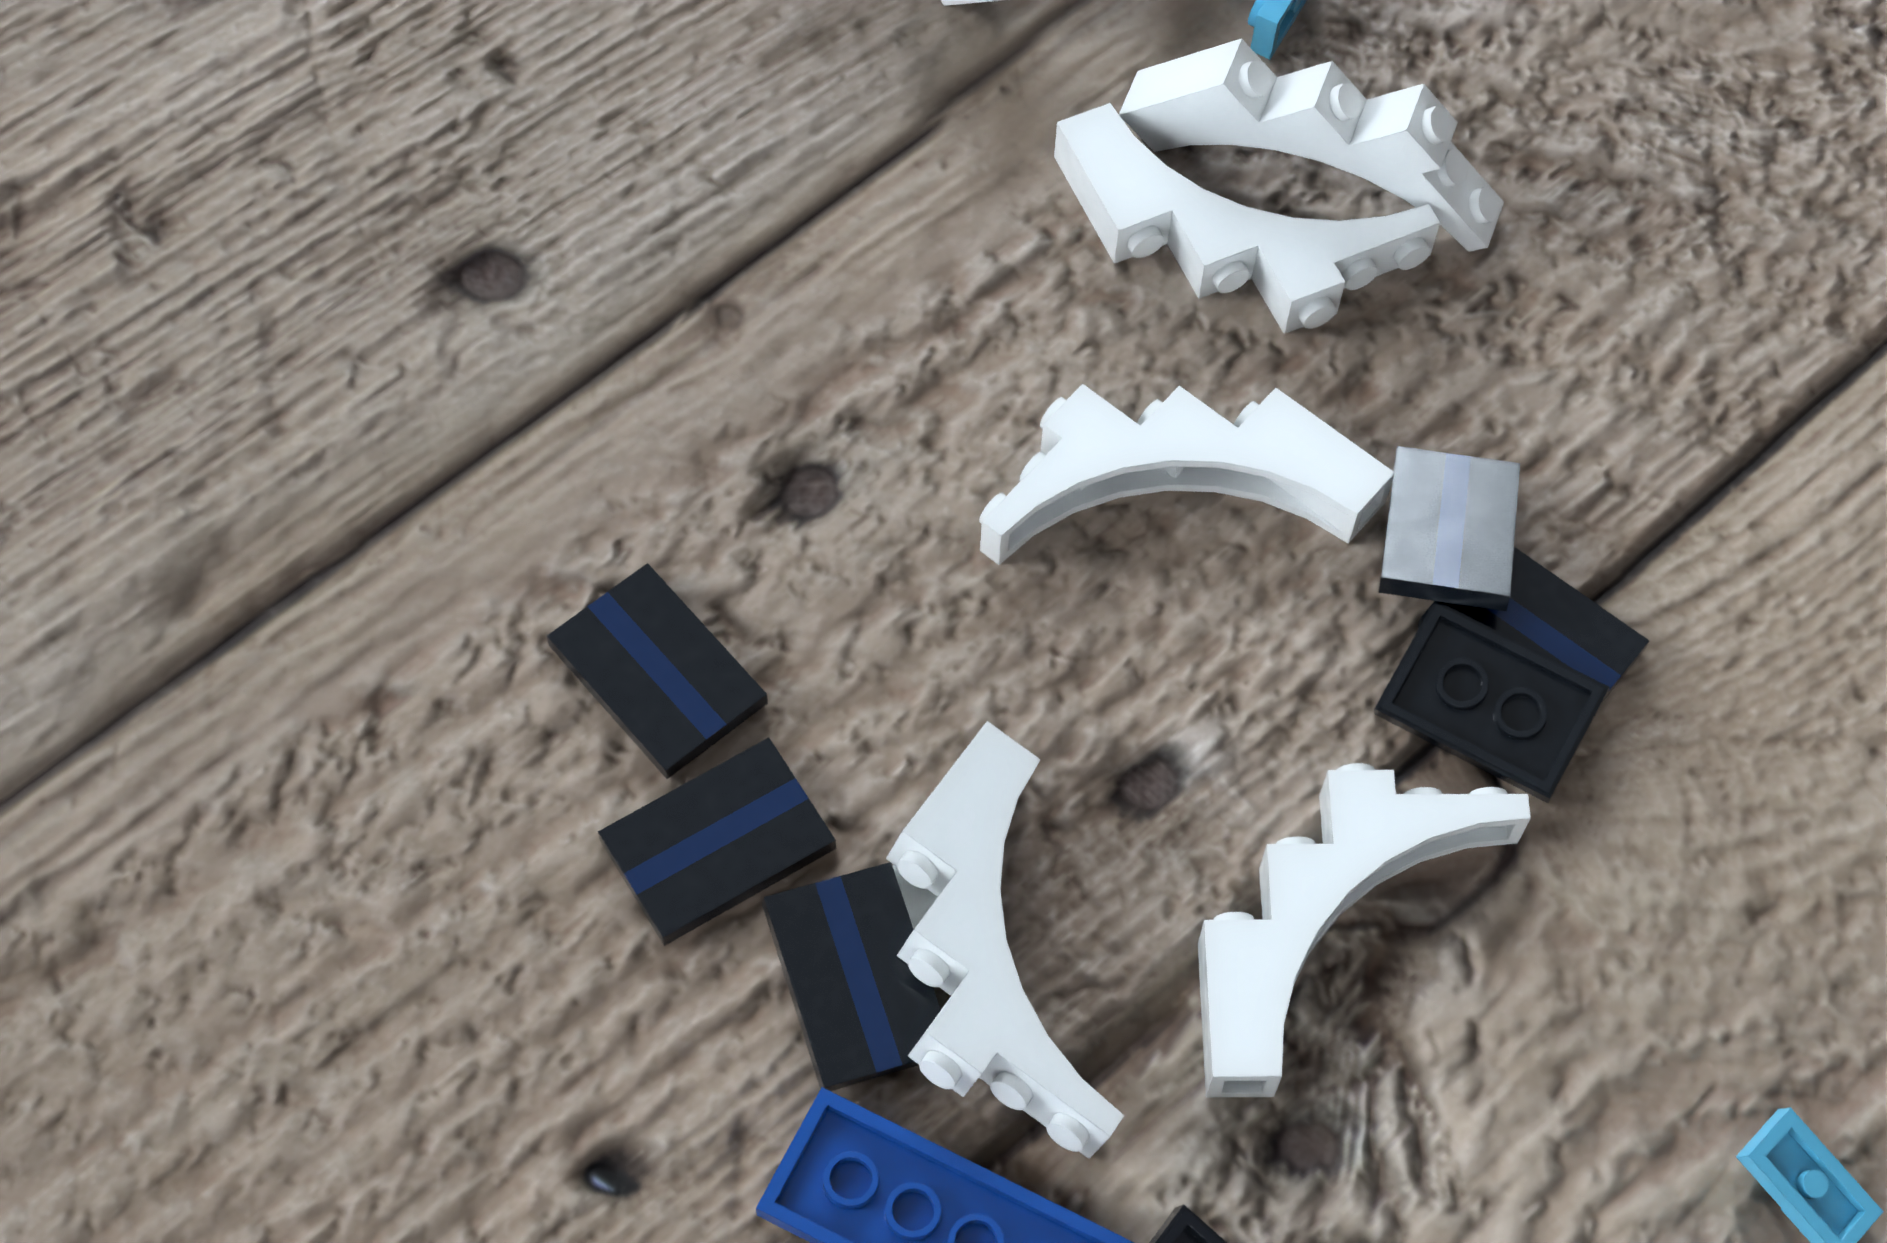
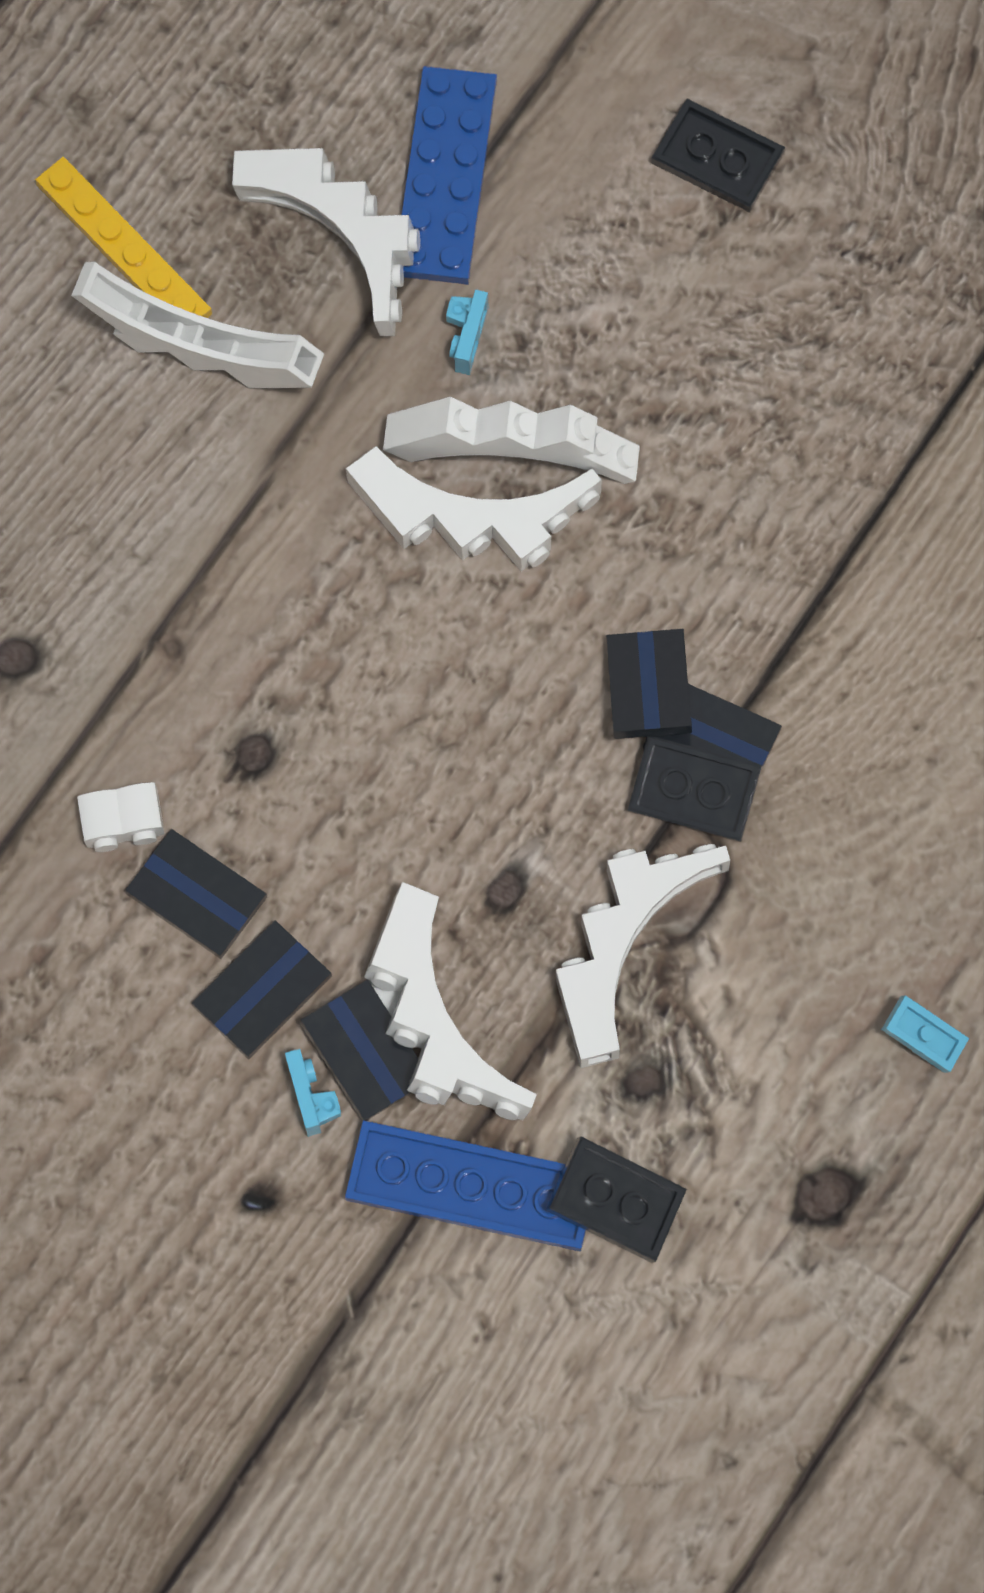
camera: 10 degrees left, 10 degrees up
white arch [979,384,1395,565] -> none
none -> white brick [77,782,165,852]
none -> medium azure hinge [285,1049,341,1137]

